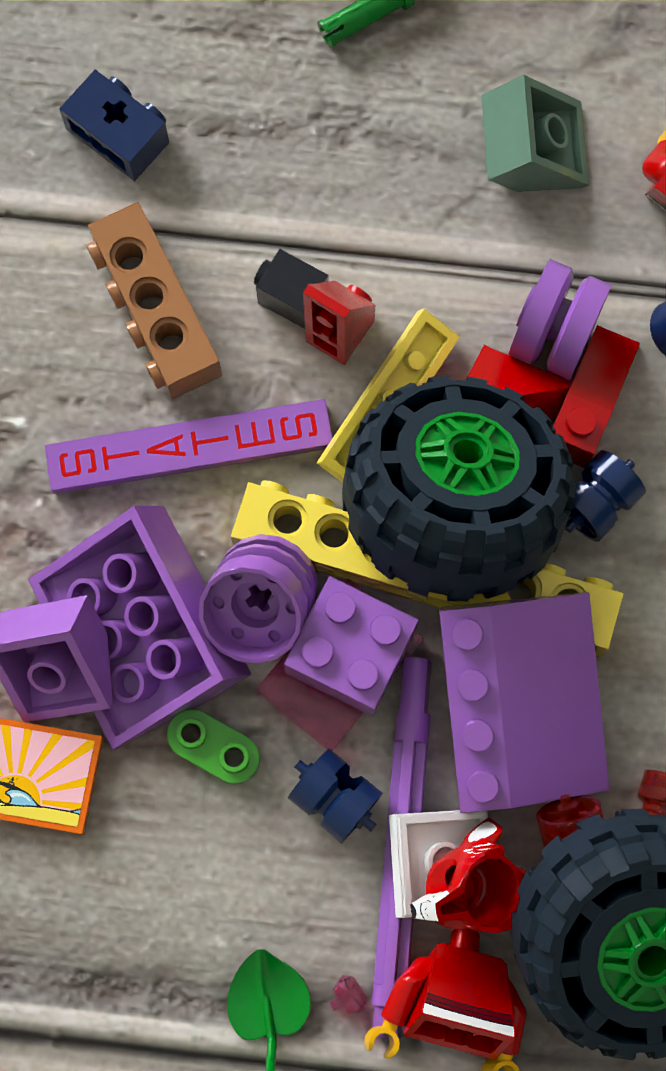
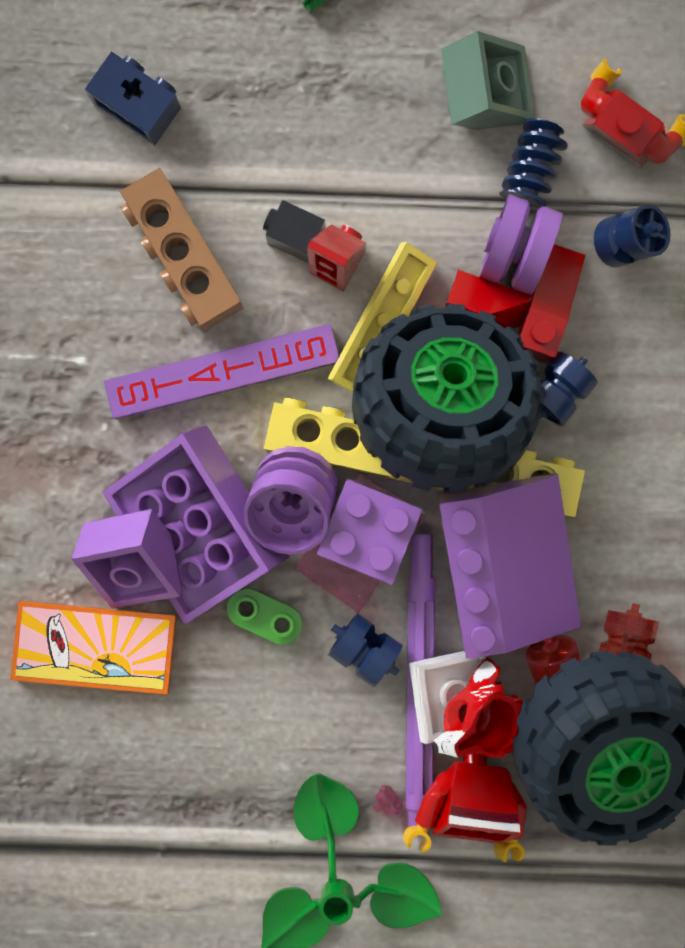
camera: 10 degrees left, 10 degrees up
none -> dark blue piece [499,118,568,208]

